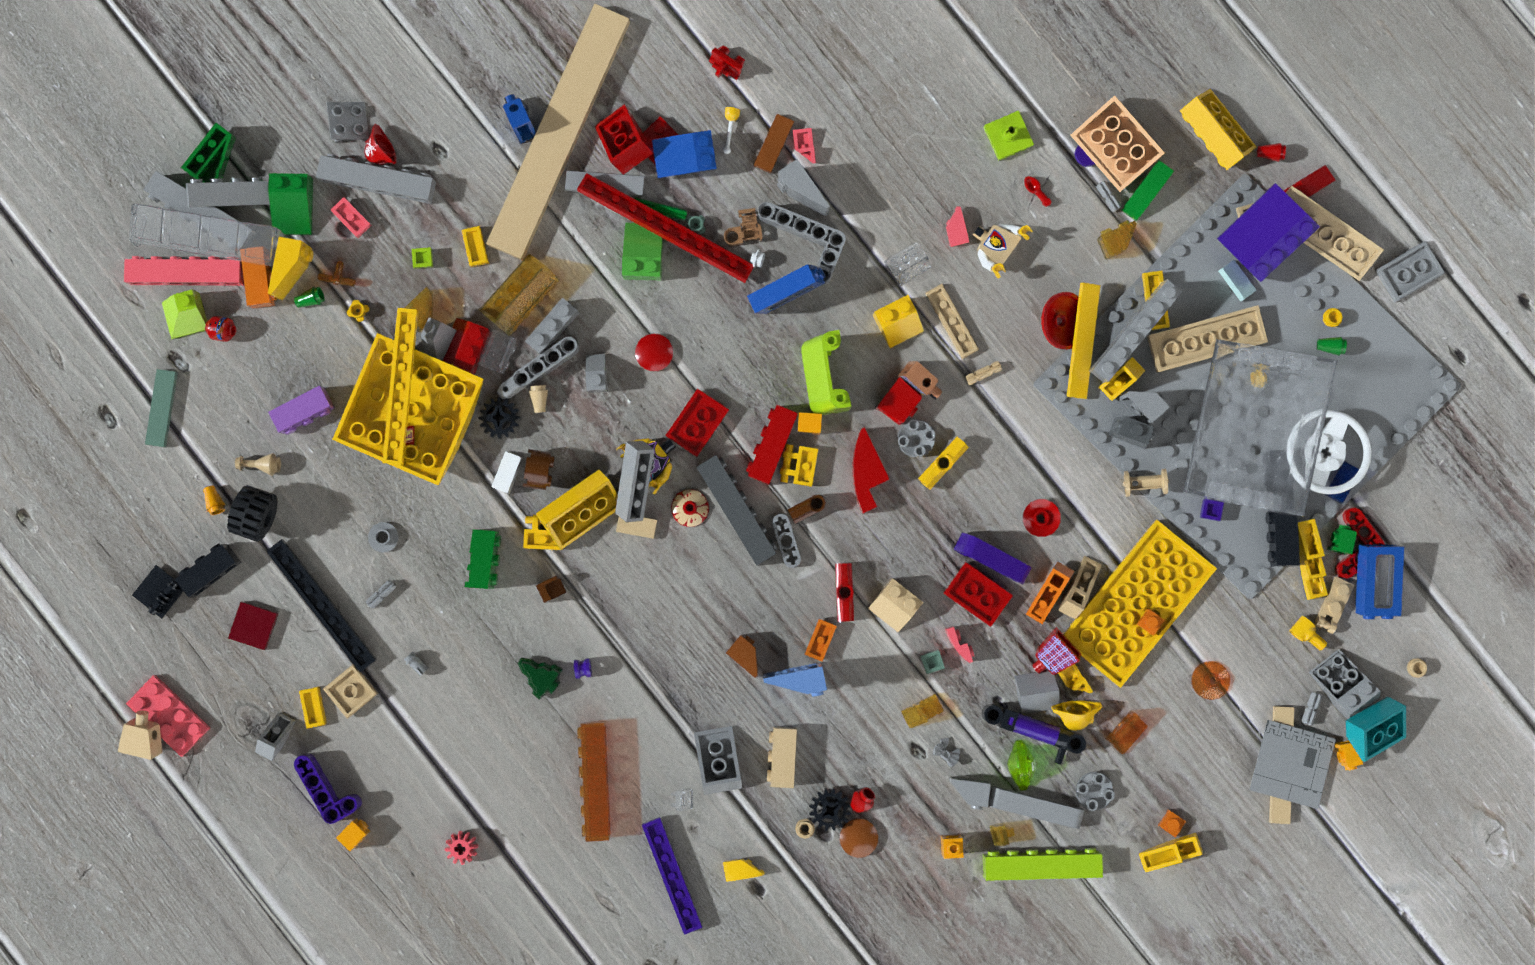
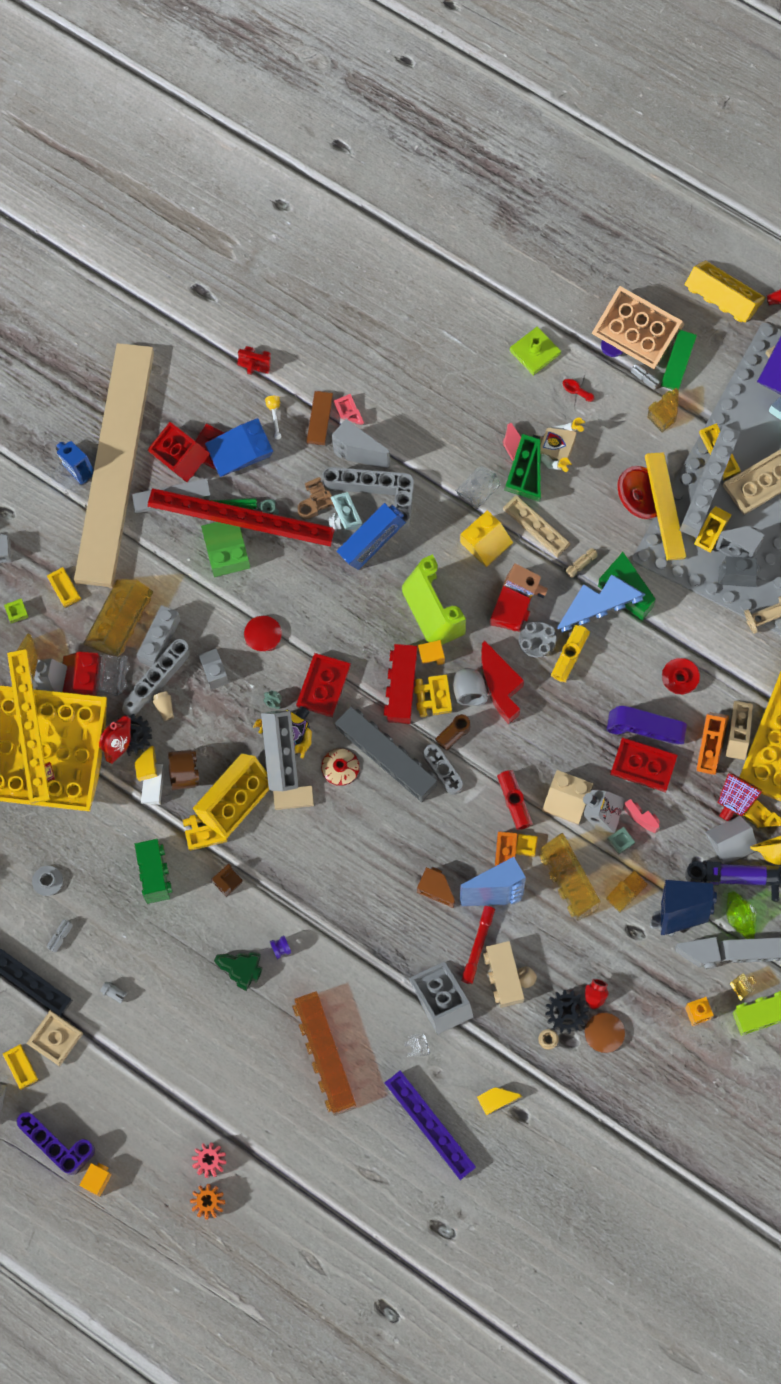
camera: 10 degrees left, 15 degrees down
none -> red hat [99,715,131,764]
none -> yellow slope [135,746,158,781]
none -> orange gear [190,1184,225,1220]
none -> sand green plate [263,690,282,709]
none -> light aqua slope [331,492,362,530]
none -> light grey piece [453,668,488,706]
none -> red piece [461,906,496,985]
none -> green wedge [504,434,541,502]
none -> yellow tile [516,834,538,857]
none -> tan piece [517,966,537,988]
none -> clear yellow slope [539,833,601,921]
none -> medium blue slope [557,575,645,633]
none -> light grey torso [583,790,625,833]
none -> green wedge [598,552,656,620]
none -> dark blue slope [661,880,717,935]

